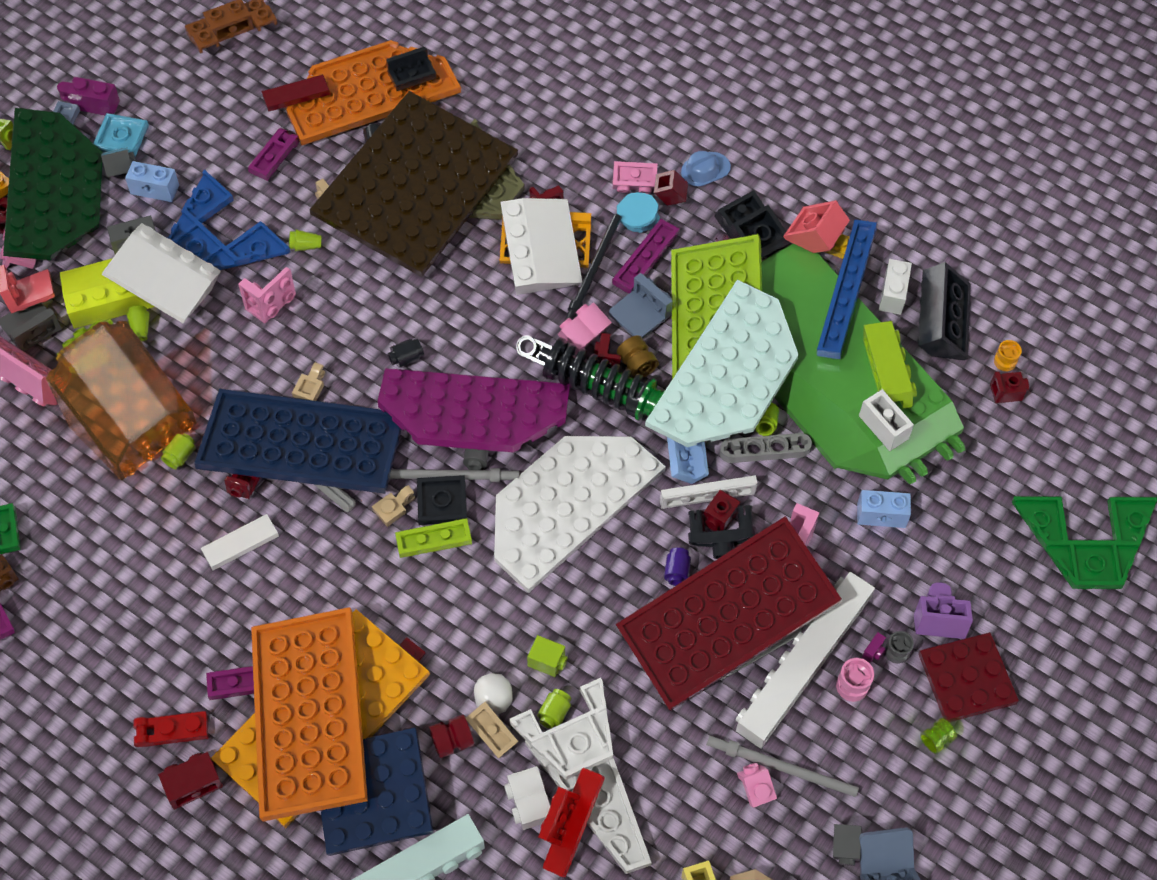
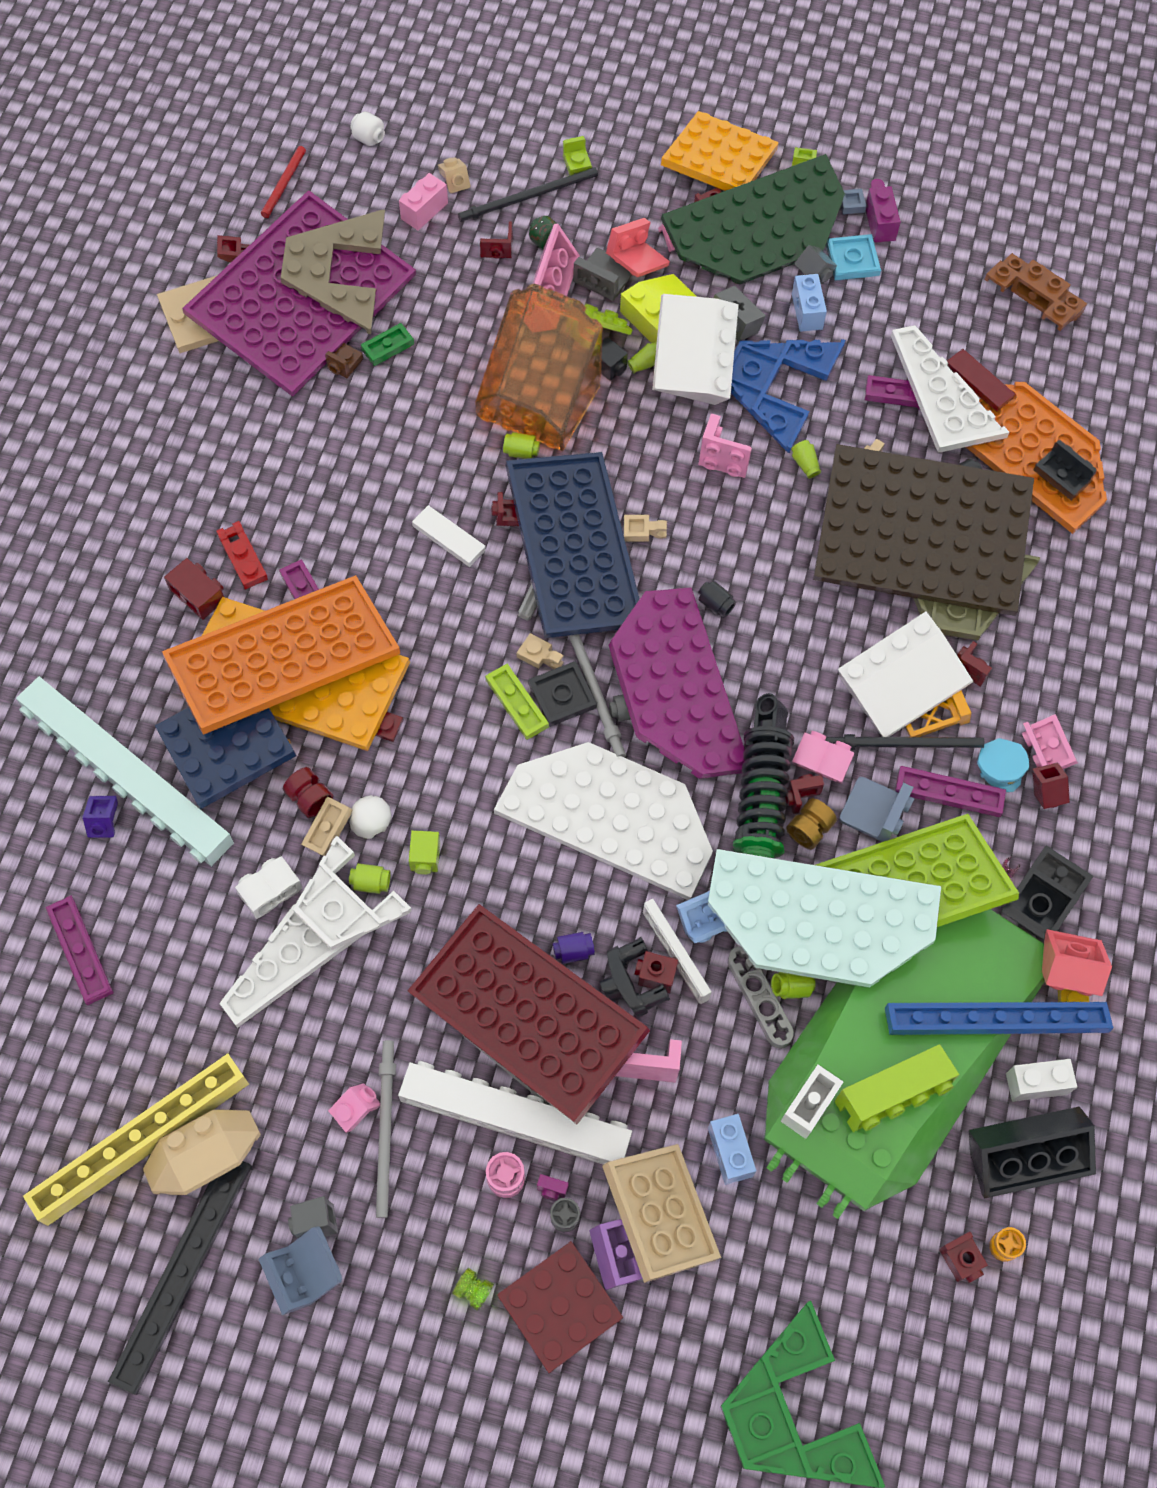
camera: 70 degrees right, 5 degrees up
red bracket [538,768,605,877] -> none
medium blue piece [681,151,731,186] -> none
none -> tan plate [602,1144,721,1283]
none -> white wing [891,325,1010,453]

